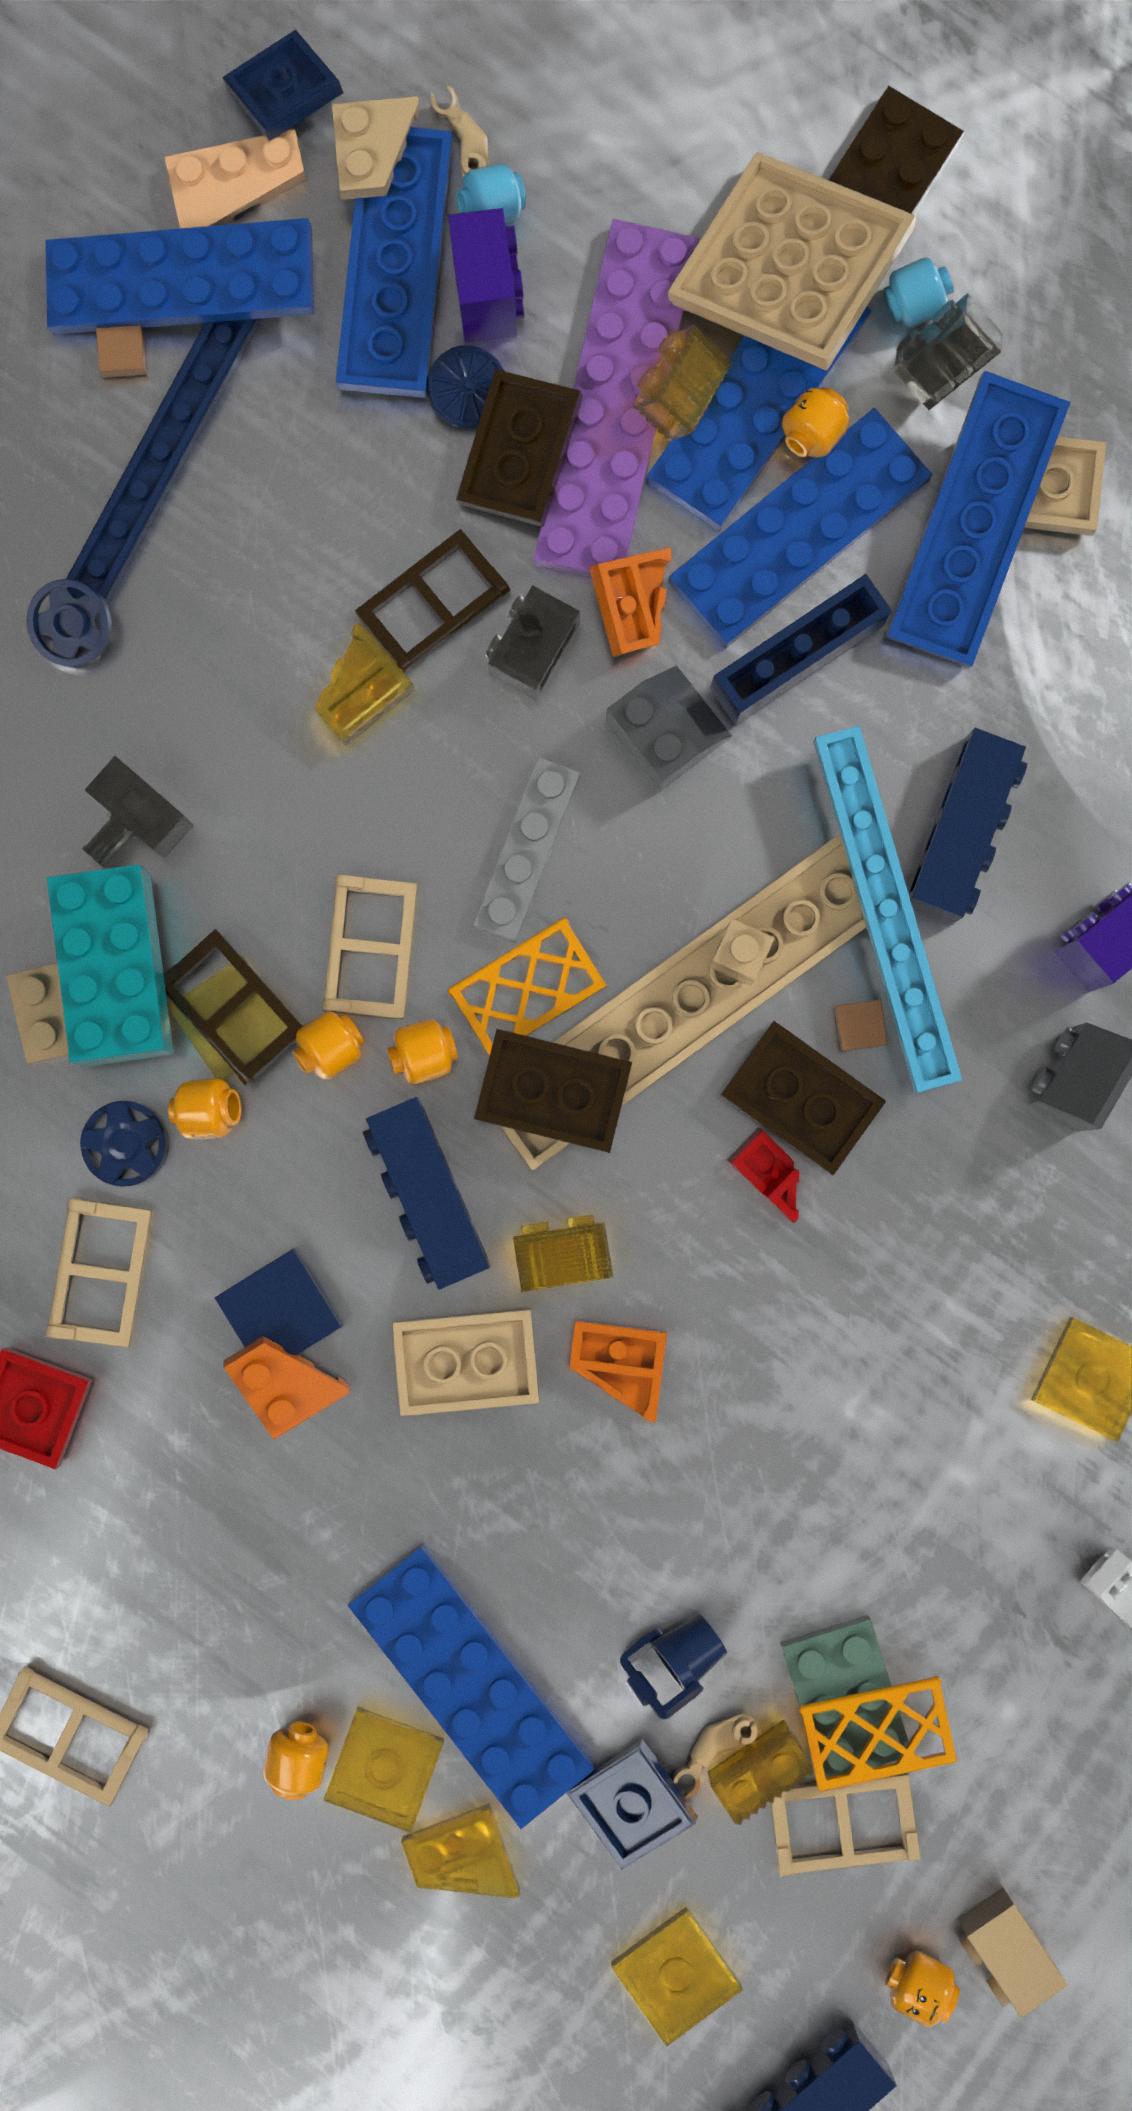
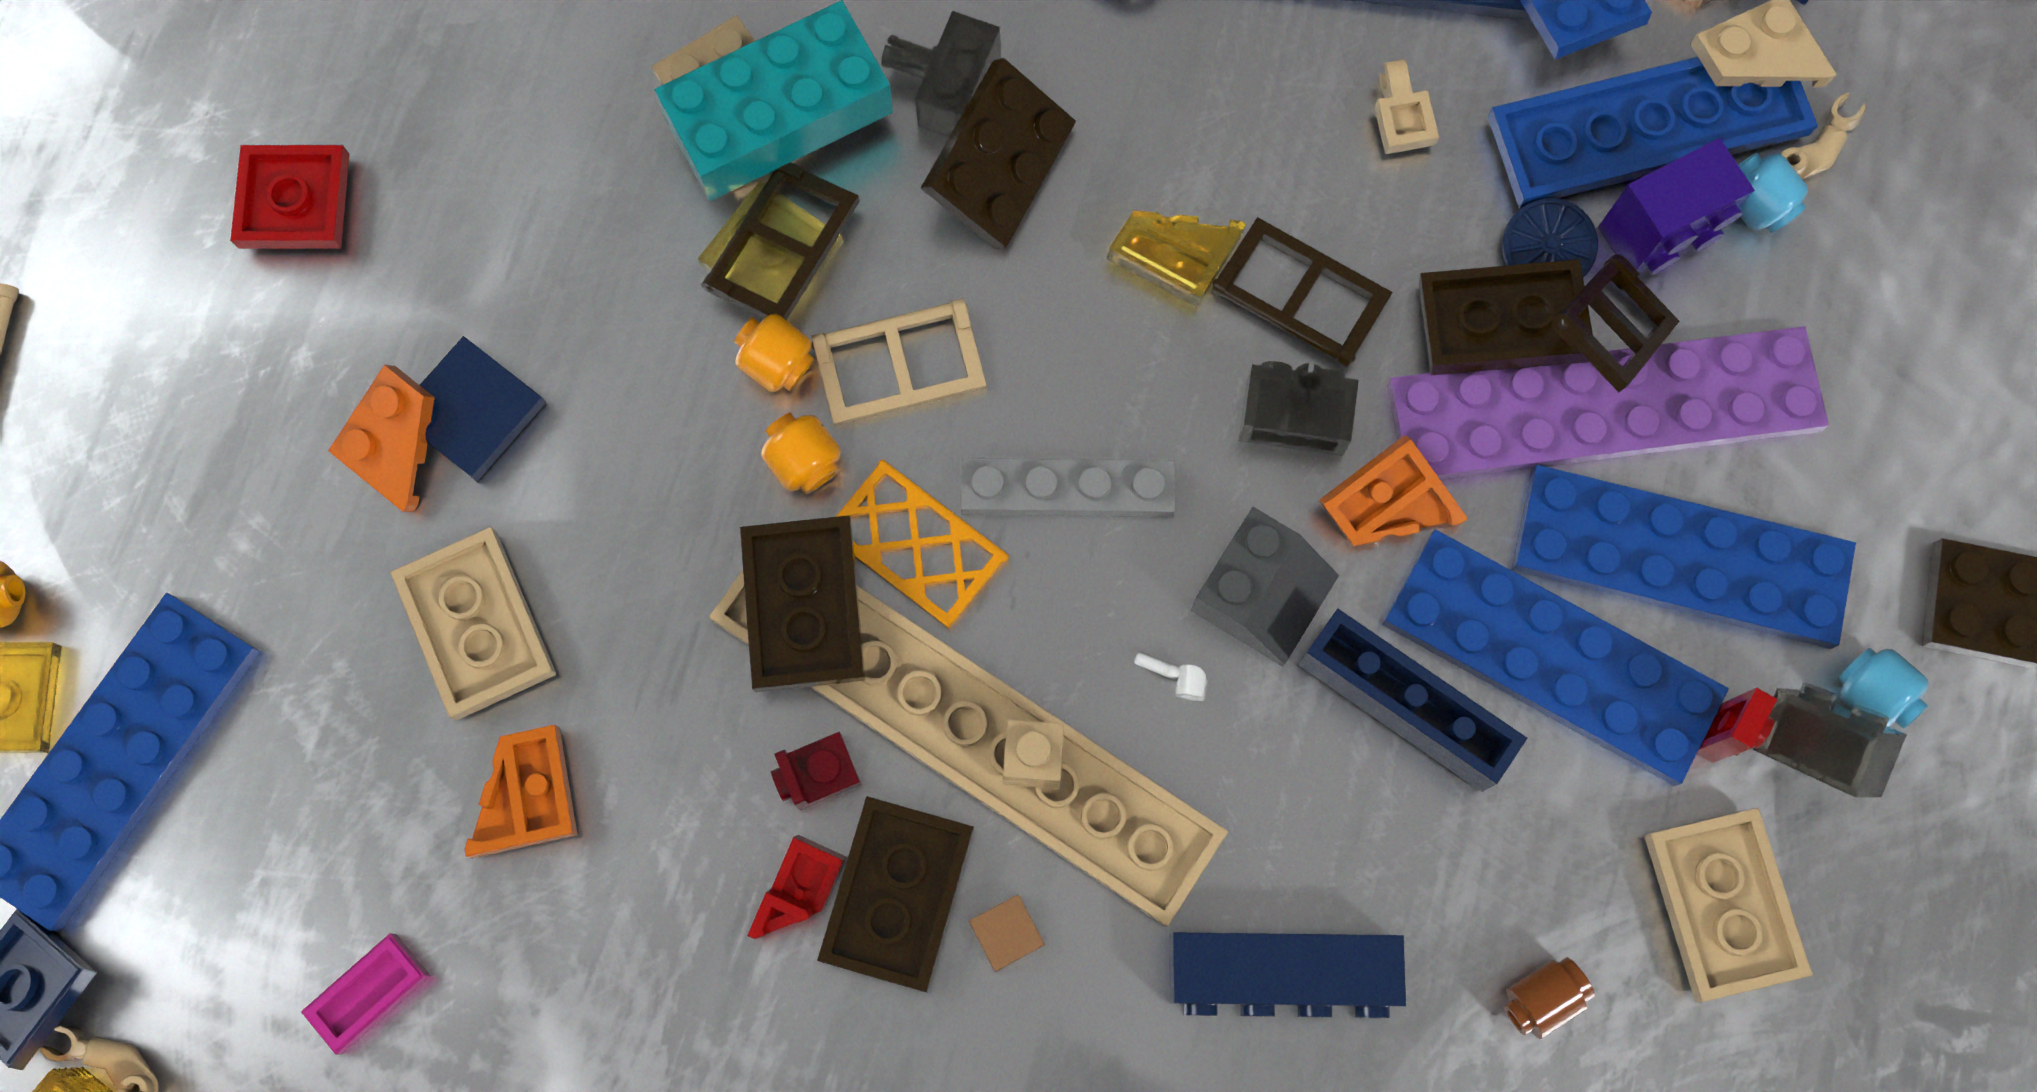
camera: 75 degrees right, 10 degrees down
tan window [46,1197,152,1348] -> none
dark blue wheel [80,1101,168,1187] -> none
light orange head [168,1078,241,1140] -> none
dark blue brick [363,1097,491,1290] -> none
clear yellow brick [513,1214,613,1292] -> none
dark blue piece [620,1614,727,1719] -> none
clear yellow brick [633,325,732,440] -> none
tan plate [668,152,916,371] -> none
light orange head [782,387,850,458] -> none
medium azure plate [813,725,962,1094] -> none
blue plate [885,371,1071,668] -> none
none -> dark pink tile [301,933,431,1055]
none -> dark red bracket [771,731,862,810]
none -> dark brown plate [920,58,1076,249]
none -> white hand [1135,652,1208,702]
none -> tan plate [1374,59,1439,154]
none -> dark orange brick [1504,957,1595,1039]
none -> dark brown window [1552,254,1679,393]
none -> red plate [1697,688,1778,763]

